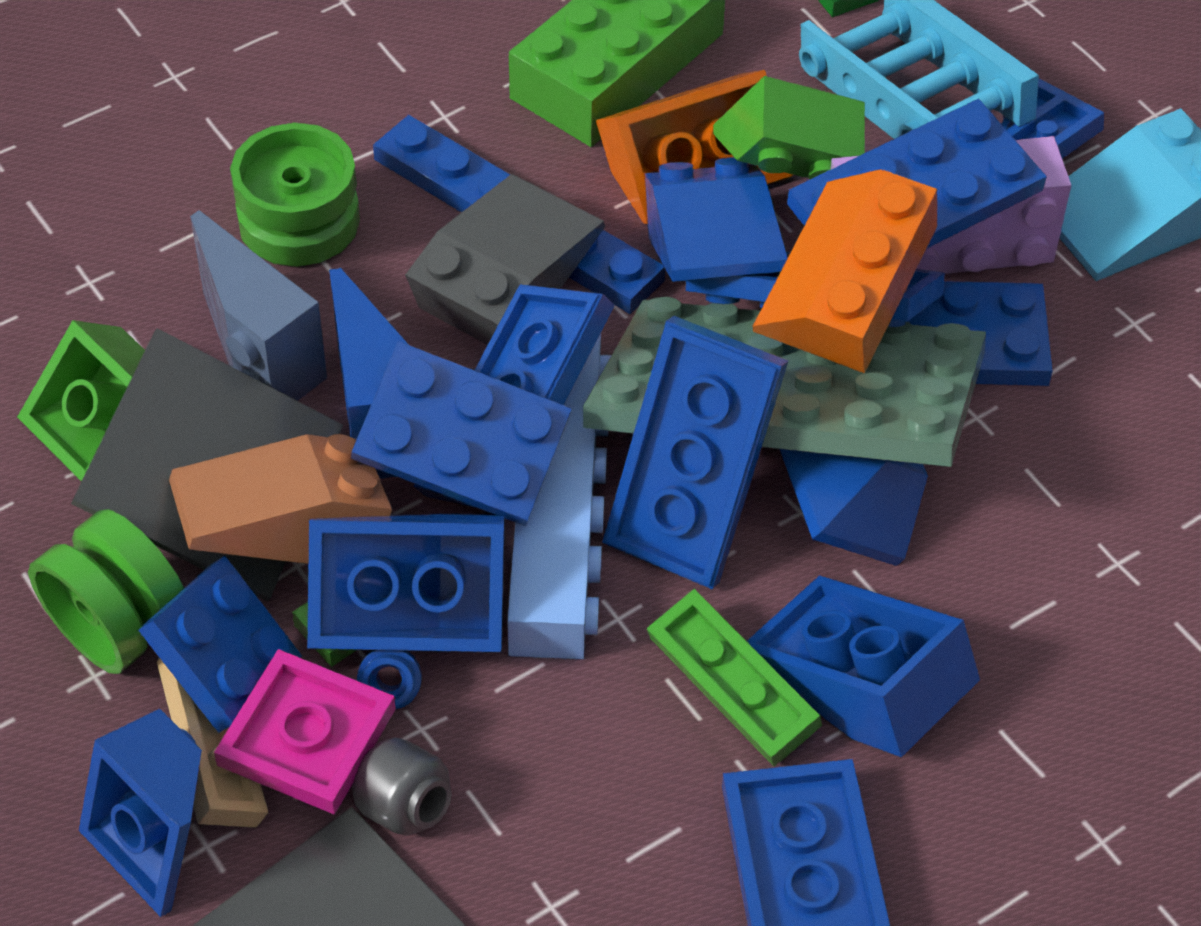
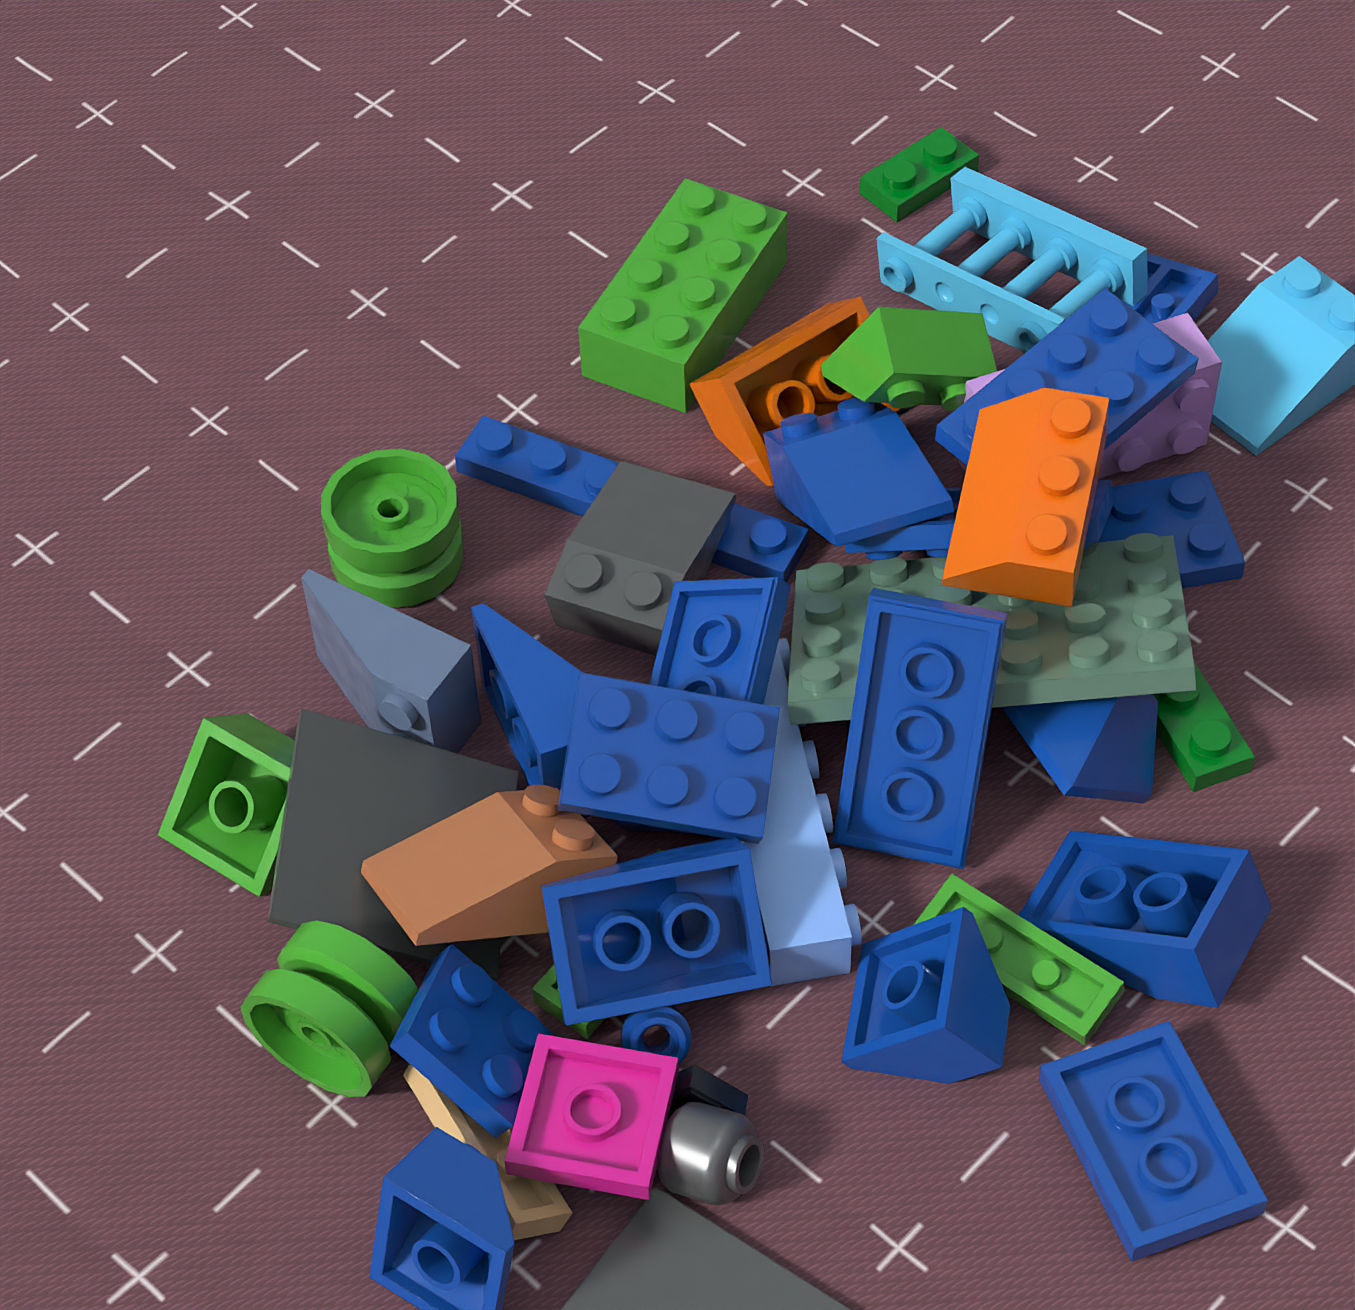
camera: 10 degrees left, 0 degrees up
none -> black tile [668,1065,748,1117]
none -> blue slope [841,907,1010,1084]
none -> green plate [1152,662,1255,792]

